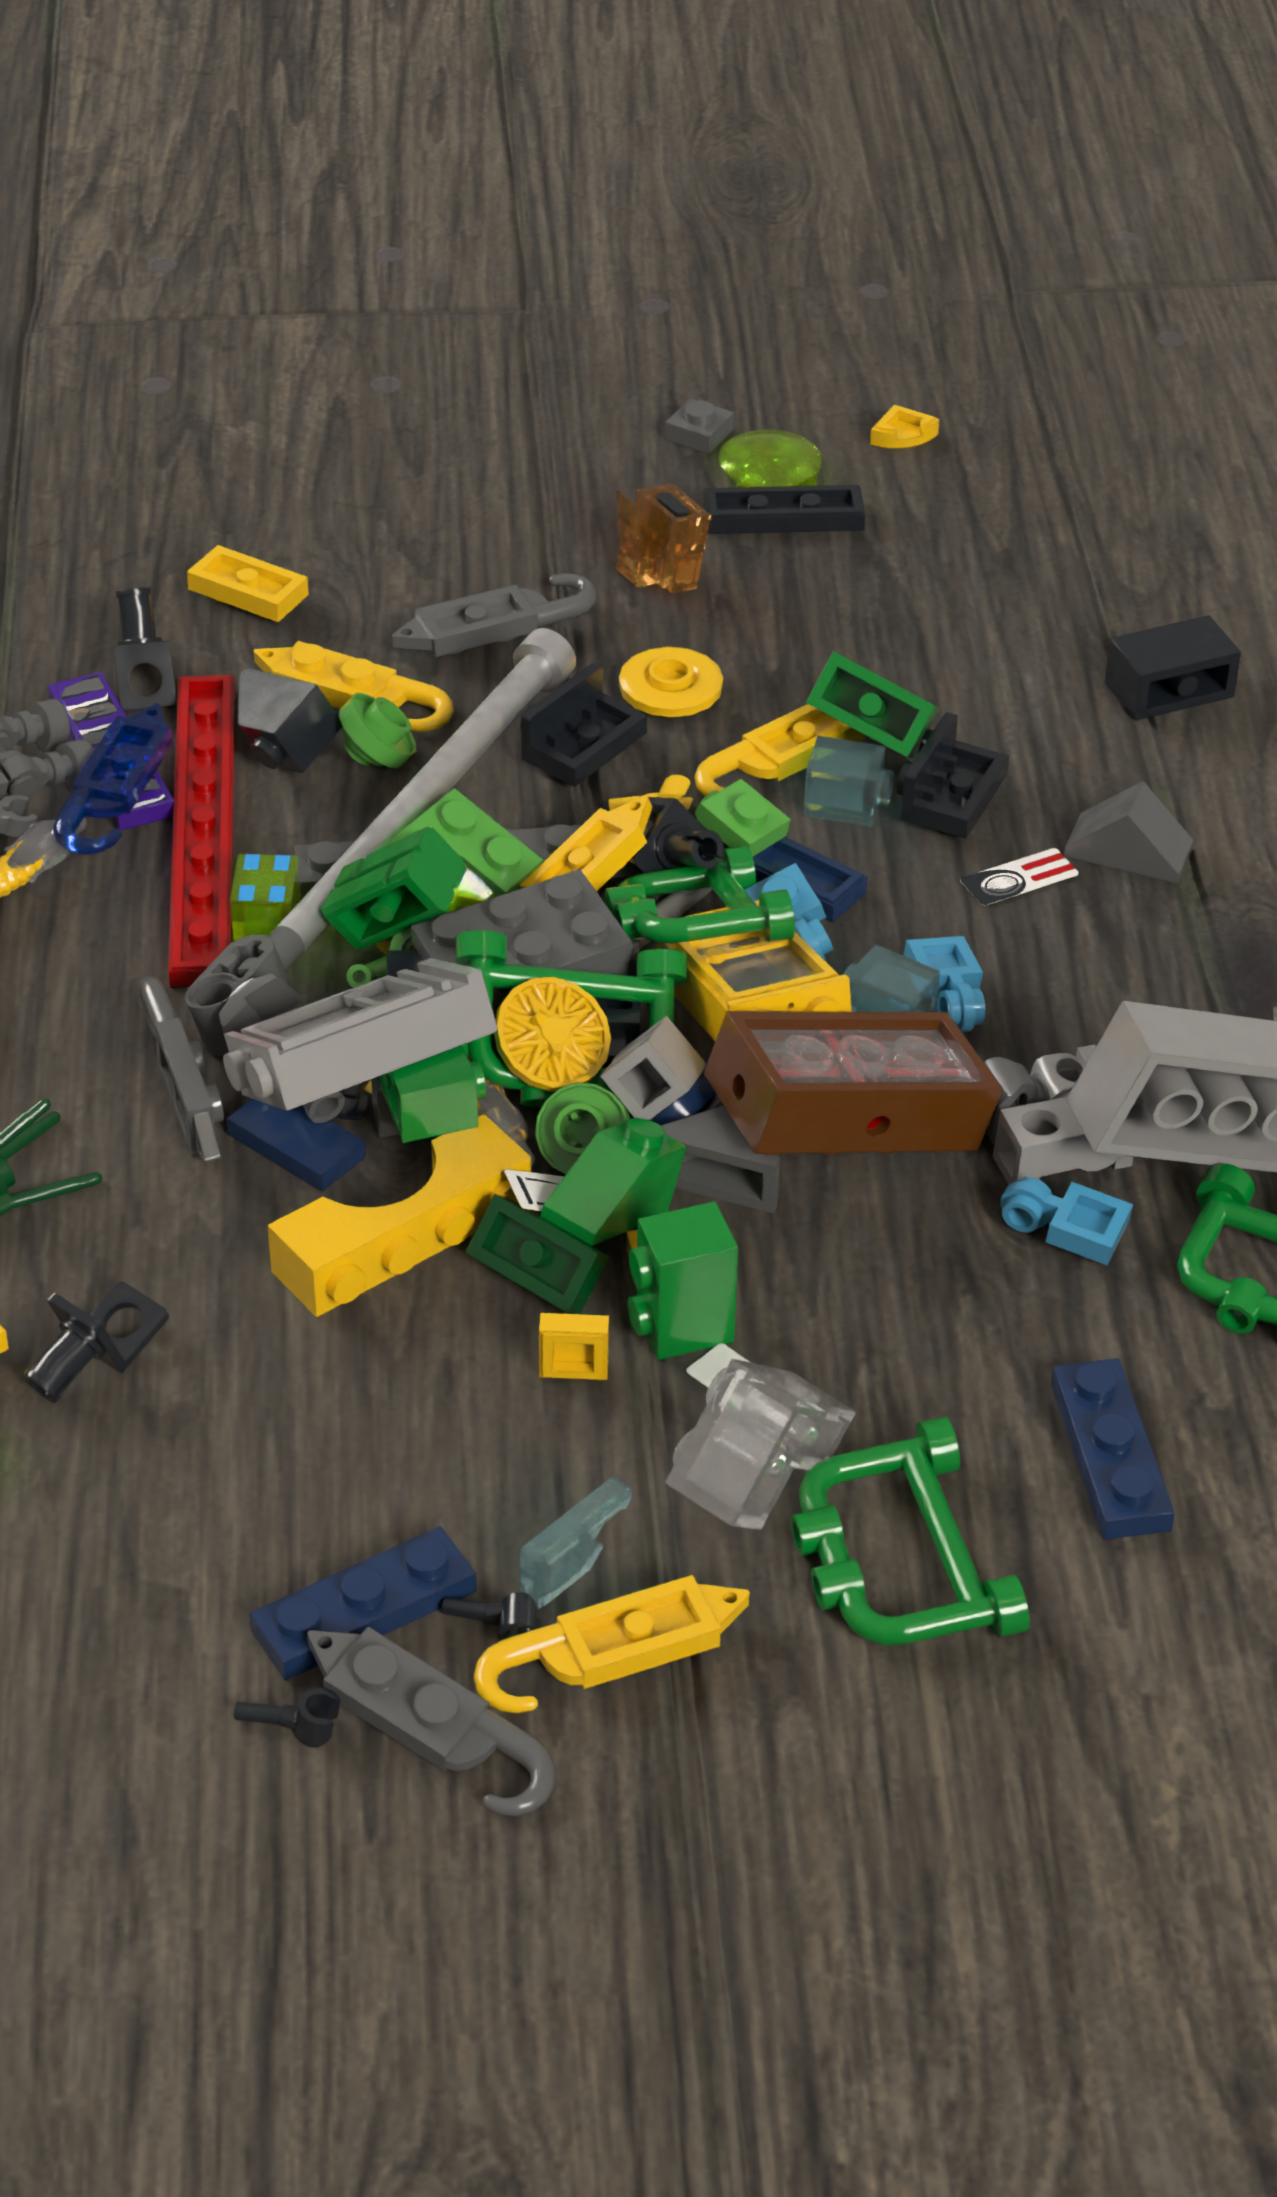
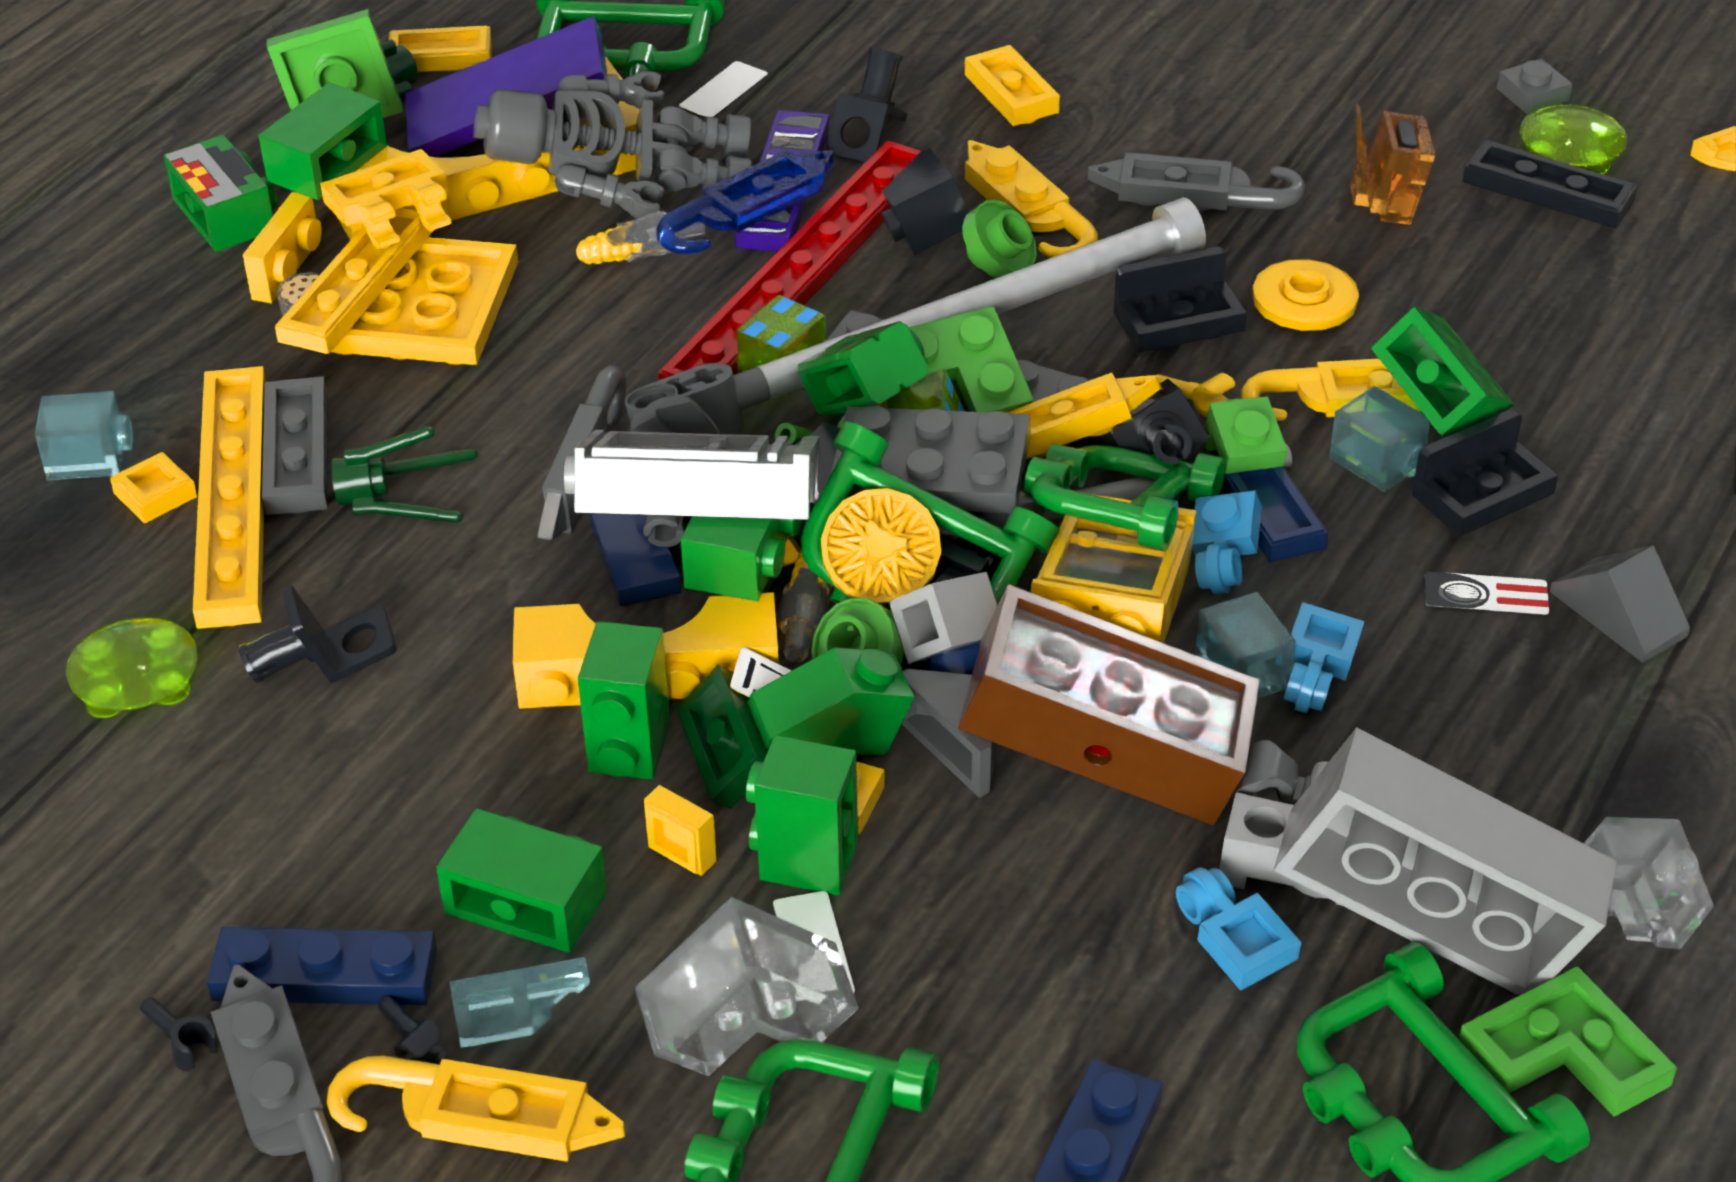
camera: 35 degrees right, 0 degrees up
none -> green brick [436,808,607,953]
none -> green brick [578,621,670,780]

